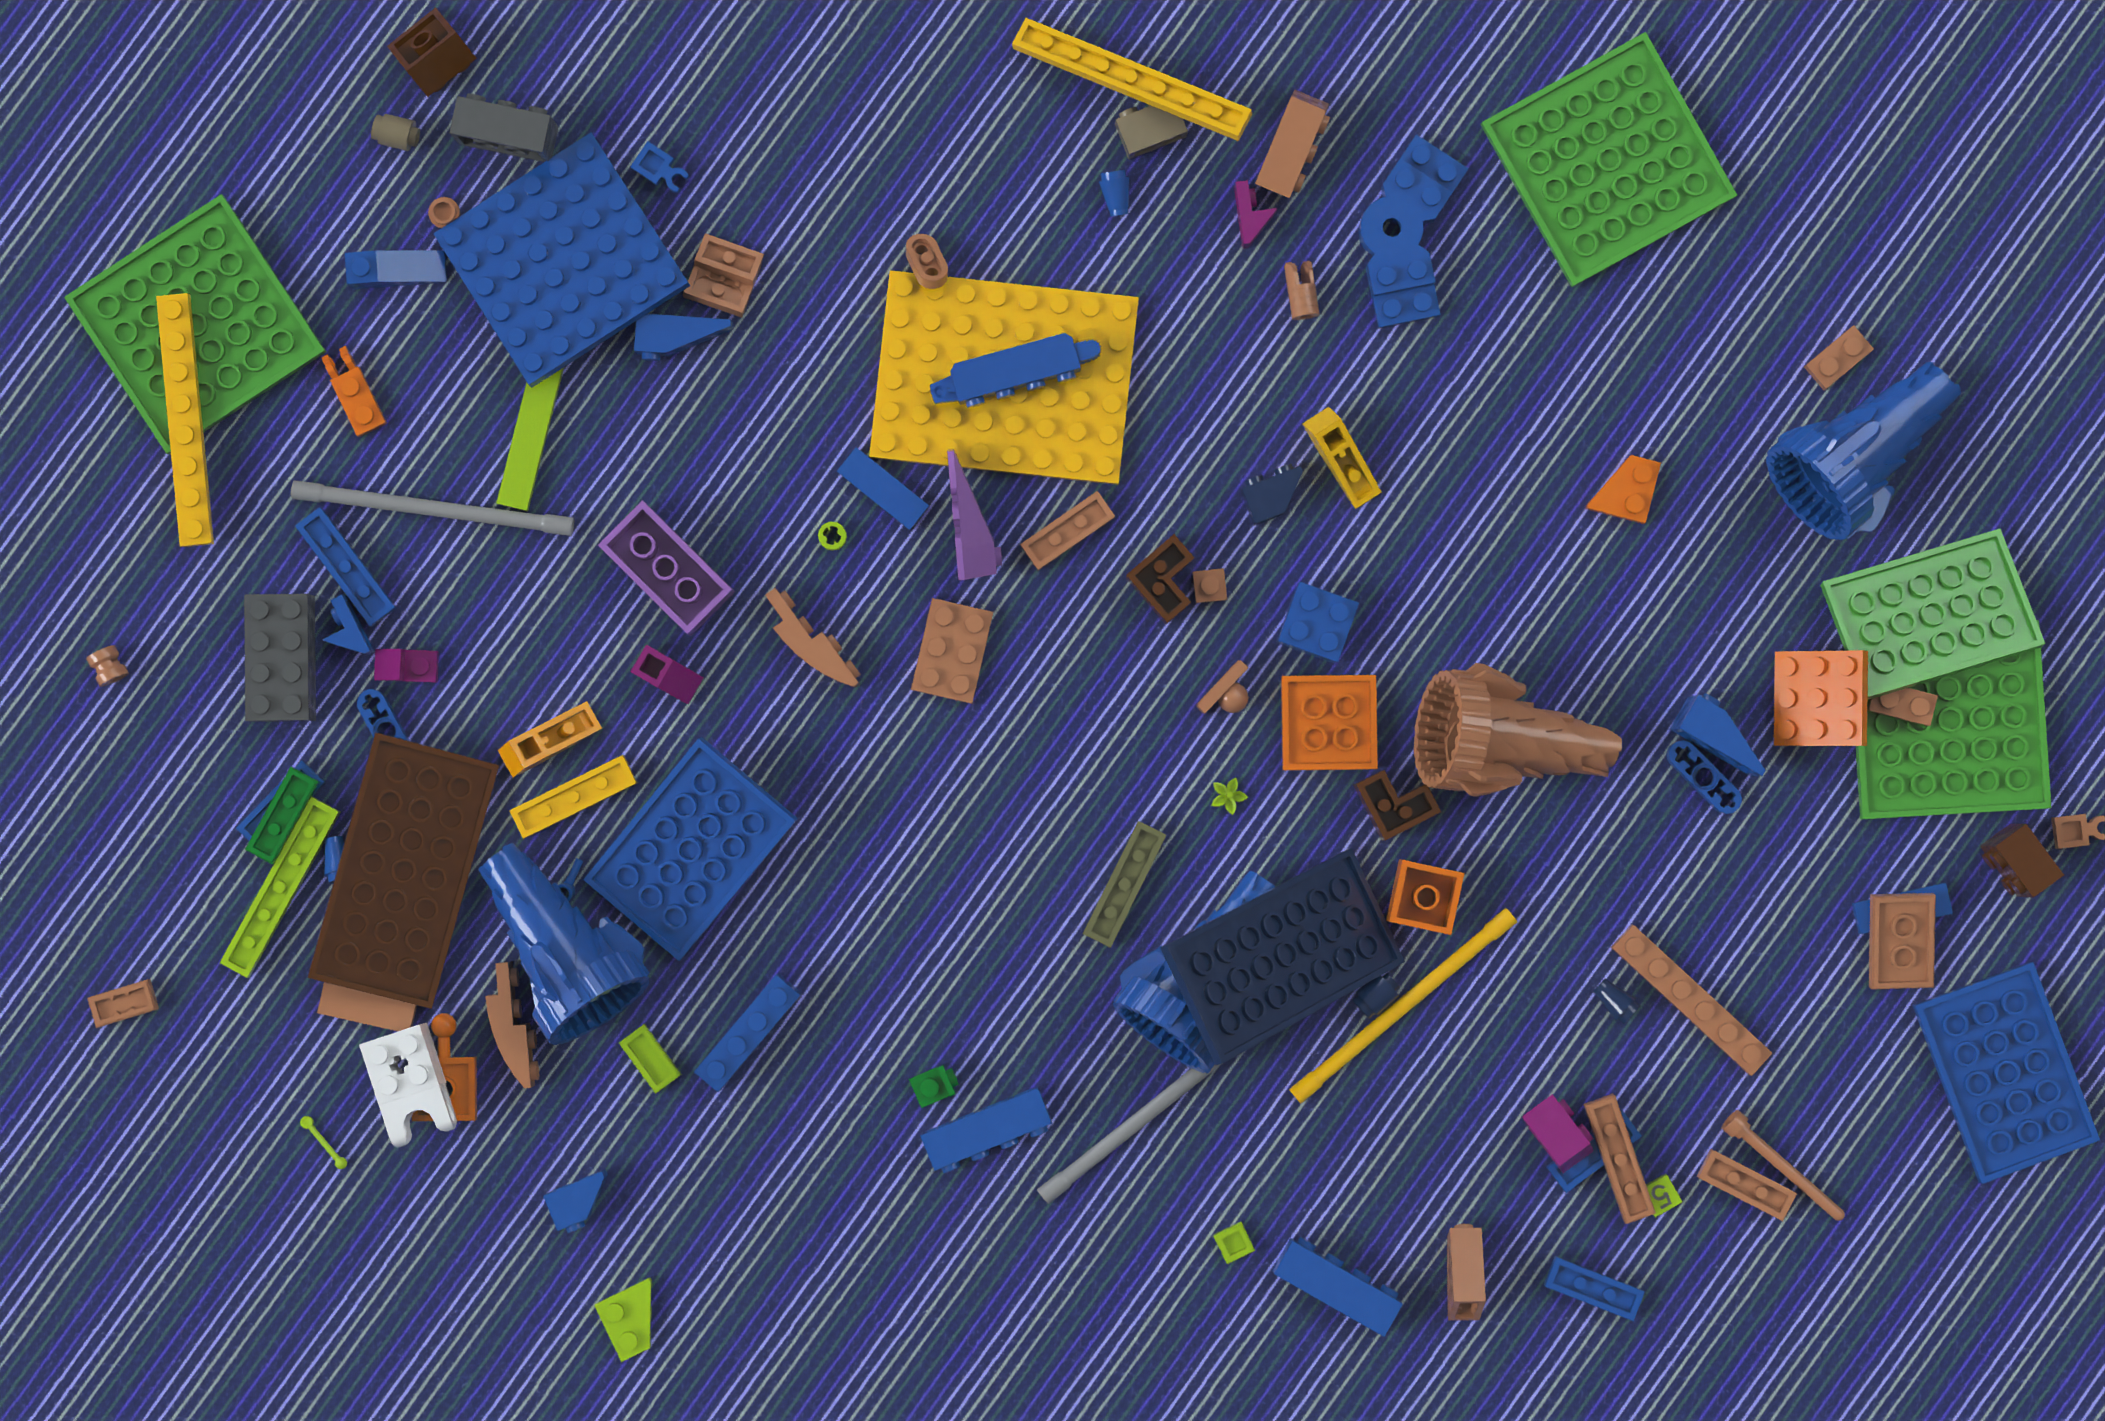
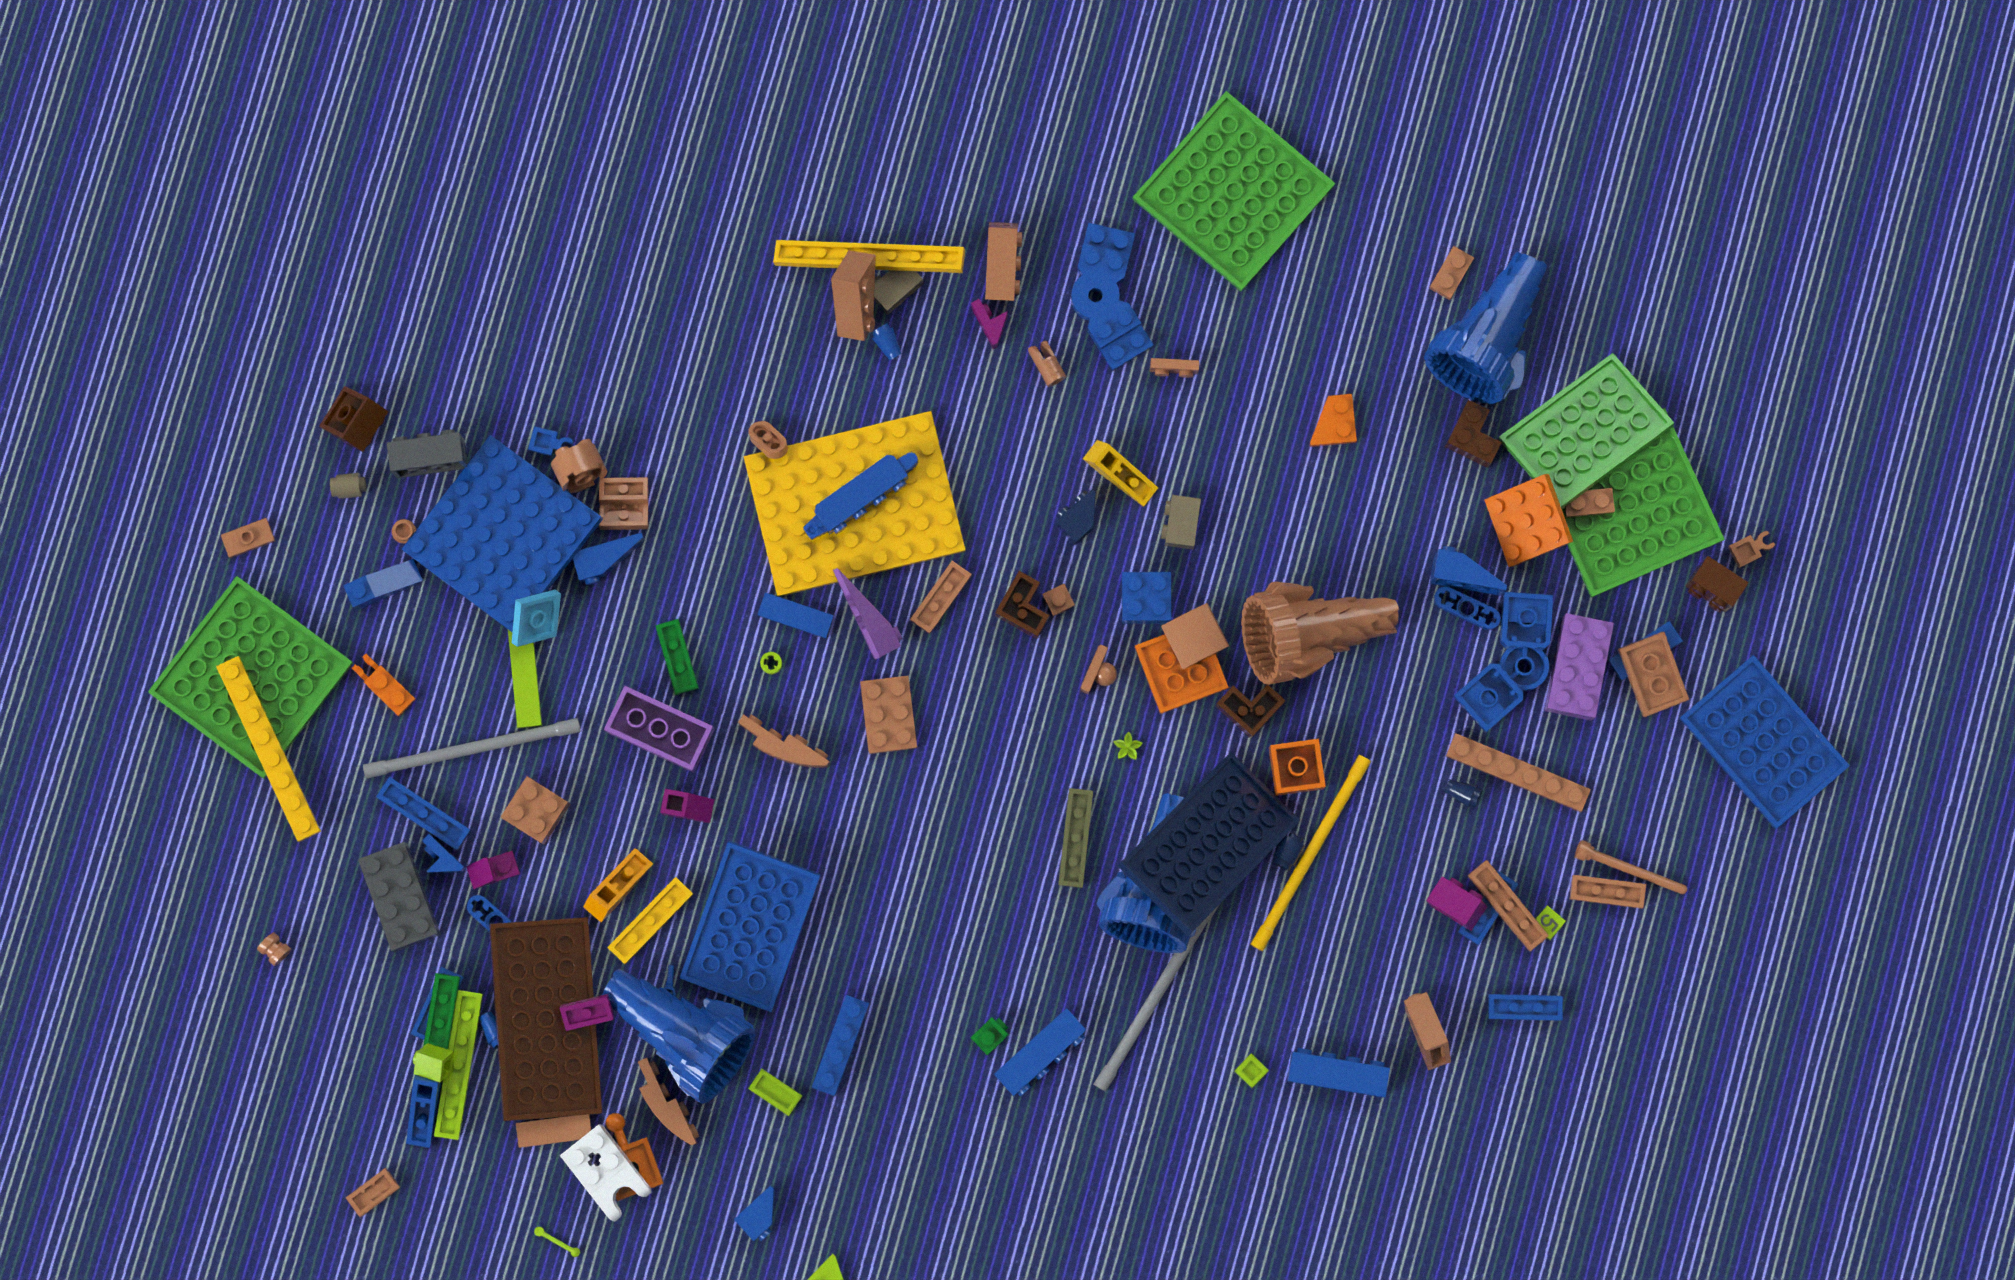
camera: 20 degrees left, 5 degrees down
none -> nougat plate [221,518,275,558]
none -> blue slope [406,1075,442,1148]
none -> lime brick [413,1043,454,1083]
none -> nougat brick [501,776,571,845]
none -> medium azure plate [511,590,561,647]
none -> nougat brick [551,439,607,493]
none -> magenta plate [560,994,614,1031]
none -> green tile [655,619,699,695]
none -> nougat wedge [831,250,876,341]
none -> nougat plate [1150,358,1199,378]
none -> dark tan brick [1161,495,1201,550]
none -> nougat slope [1161,603,1229,669]
none -> reddish brown brick [1445,400,1501,468]
none -> blue plate [1453,592,1553,733]
none -> medium lavender brick [1544,613,1614,721]

